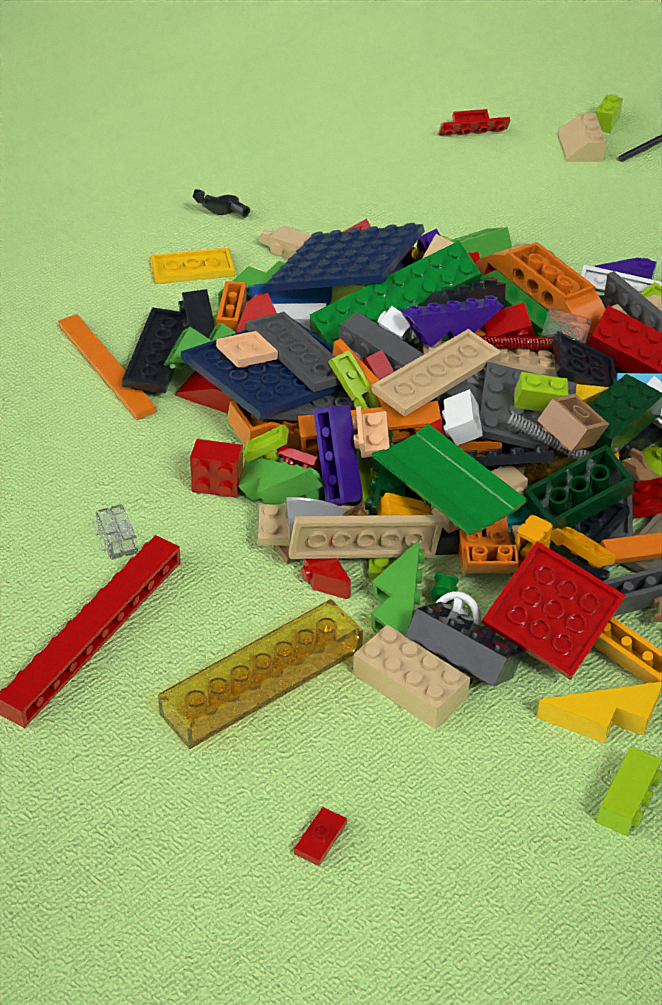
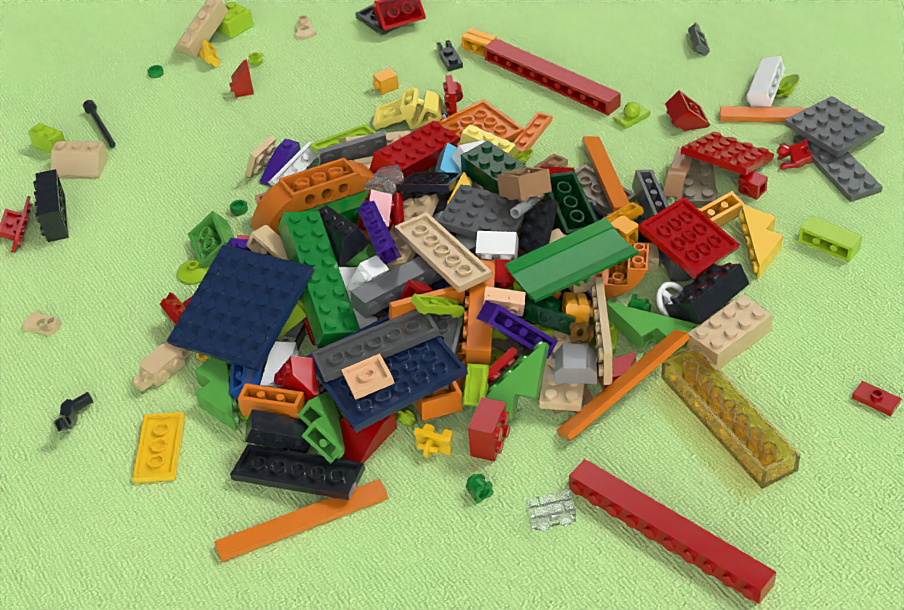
camera: 75 degrees left, 0 degrees up
lime brick [514,372,568,412] -> none
none -> tan piece [23,311,62,336]
none -> black brick [33,169,69,242]
none -> tan plate [245,135,276,178]
none -> yellow hips [414,423,453,458]
none -> green brick [466,474,494,503]
none -> orange tile [556,329,690,441]

